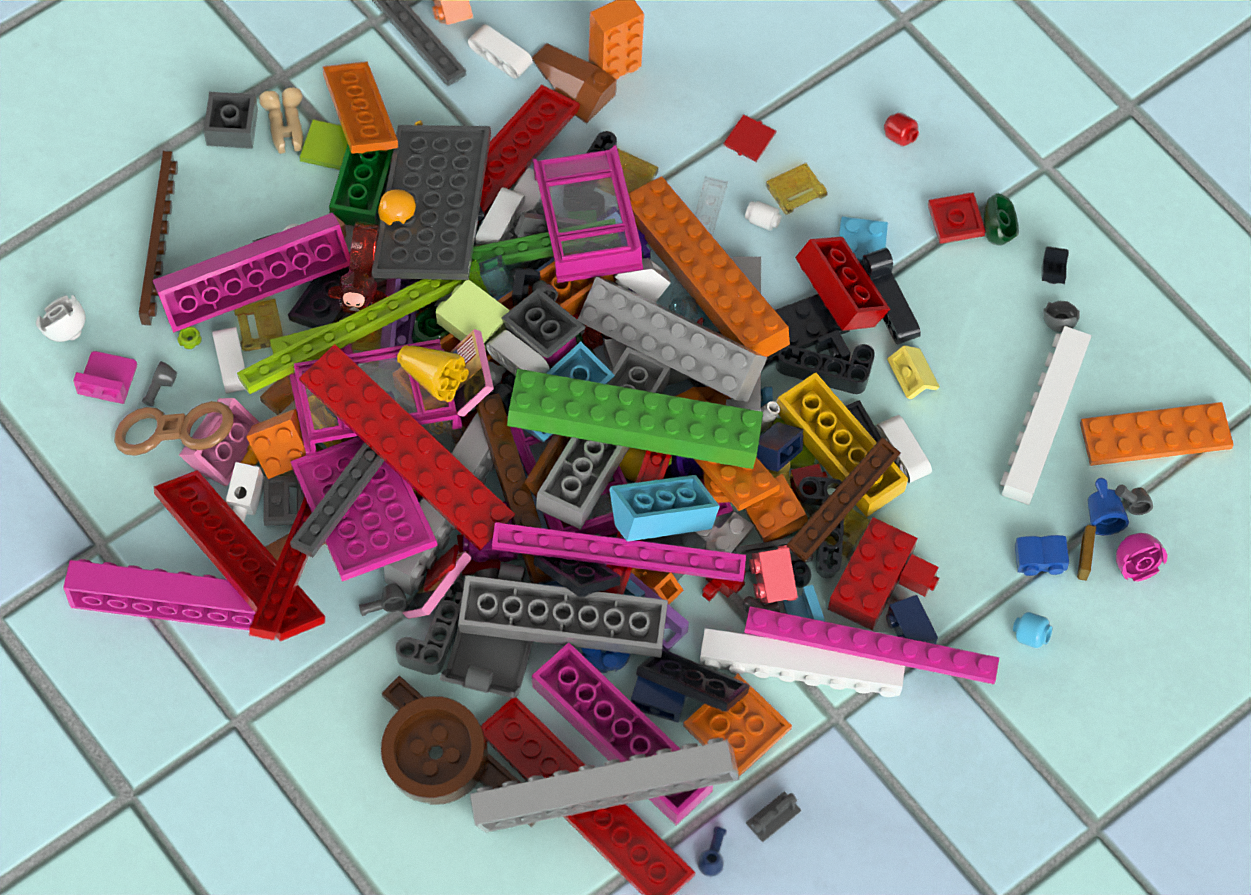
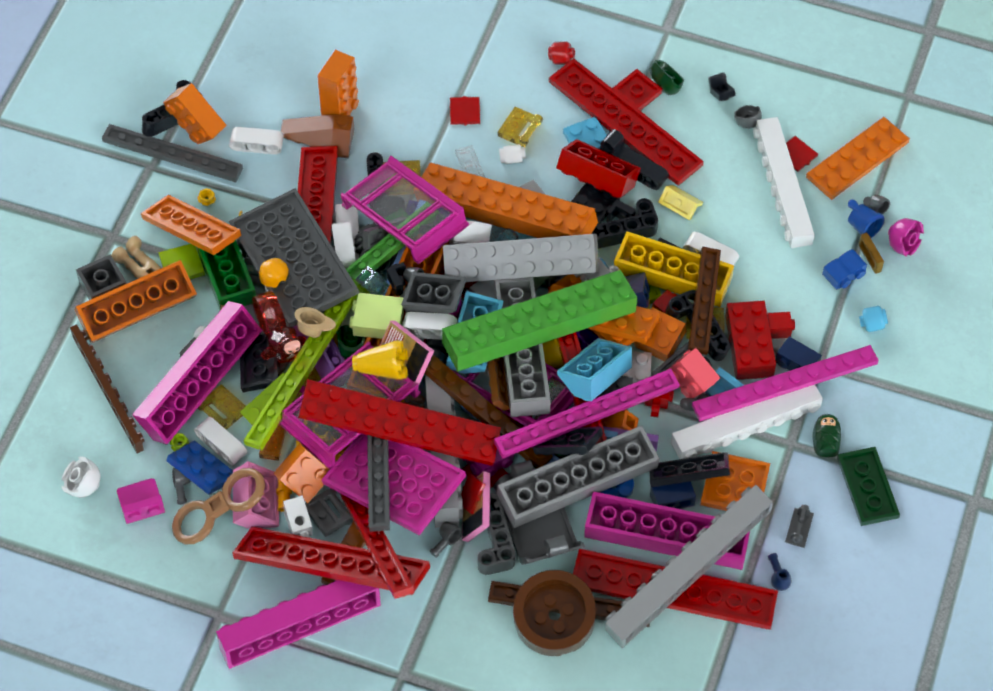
camera: 30 degrees left, 5 degrees down
none -> orange brick [74,260,197,344]
none -> blue plate [166,440,233,495]
none -> yellow plate [198,188,216,206]
none -> tan piece [294,307,336,338]
none -> red plate [549,58,704,186]
none -> red piece [786,136,818,172]
none -> dark green piece [812,414,841,457]
none -> dark green plate [837,447,900,526]

